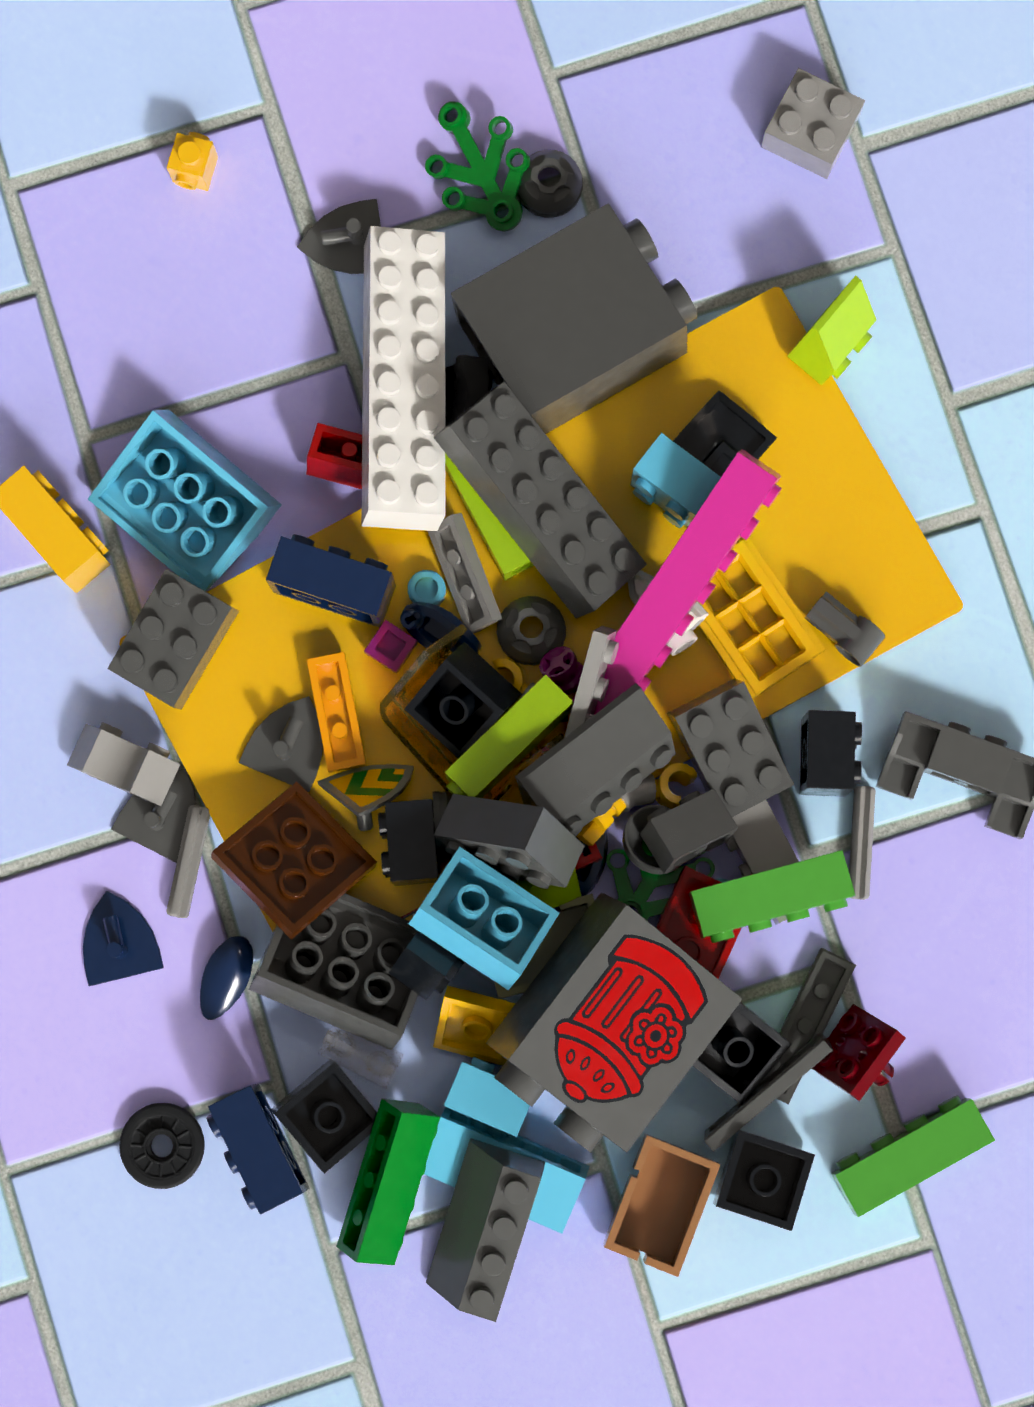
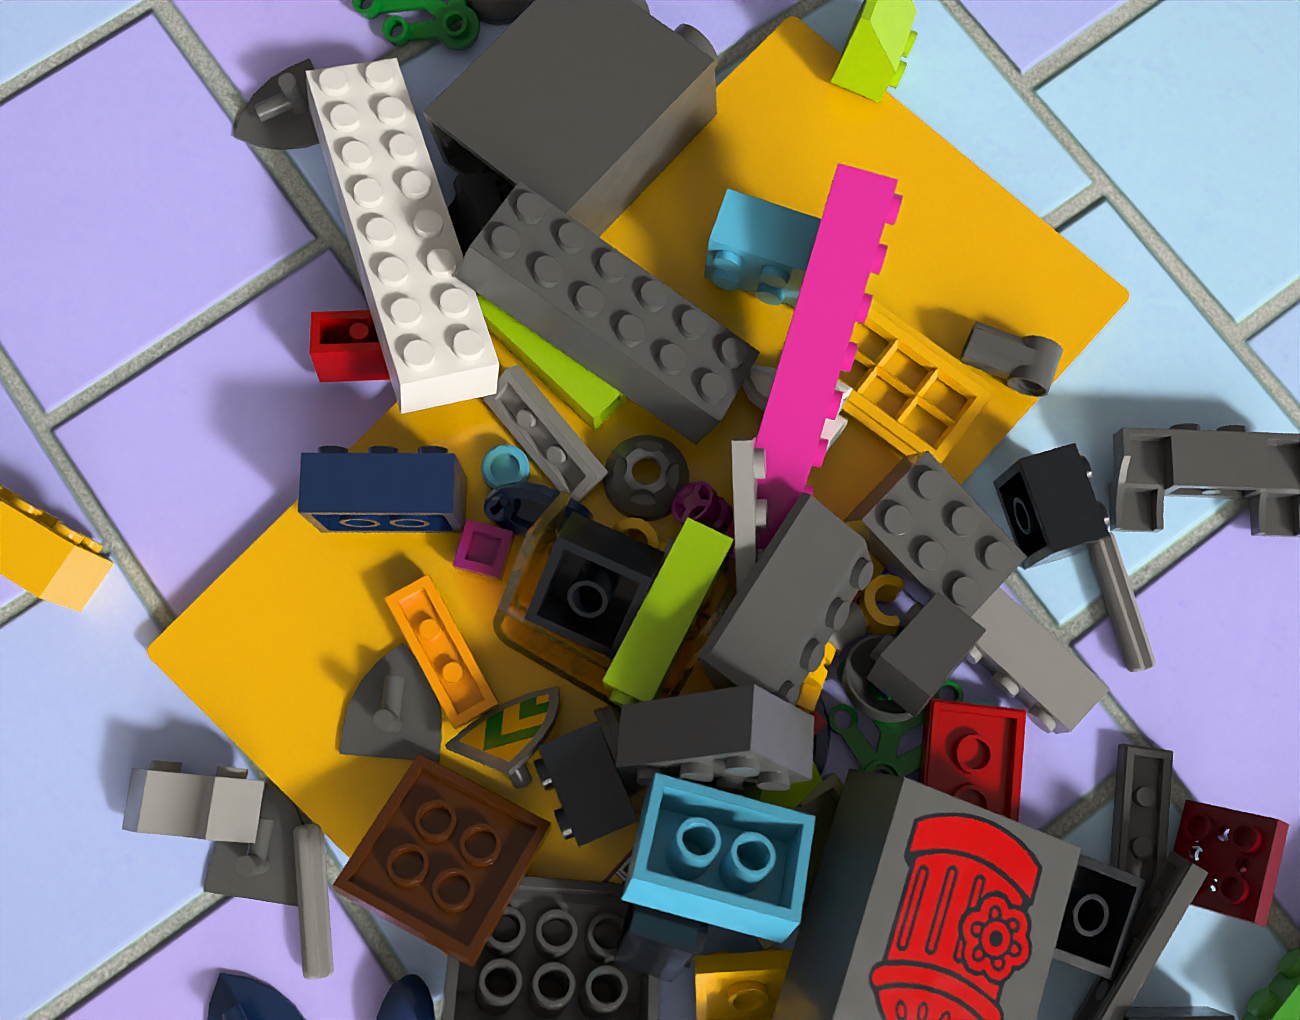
camera: 25 degrees left, 5 degrees down
medium azure slope [88,409,282,592] -> none
dark grey brick [107,569,239,710] -> none
yellow brick [167,132,218,191] -> none
black plate [673,390,777,477] -> none
bright green brick [689,850,856,943] -> none

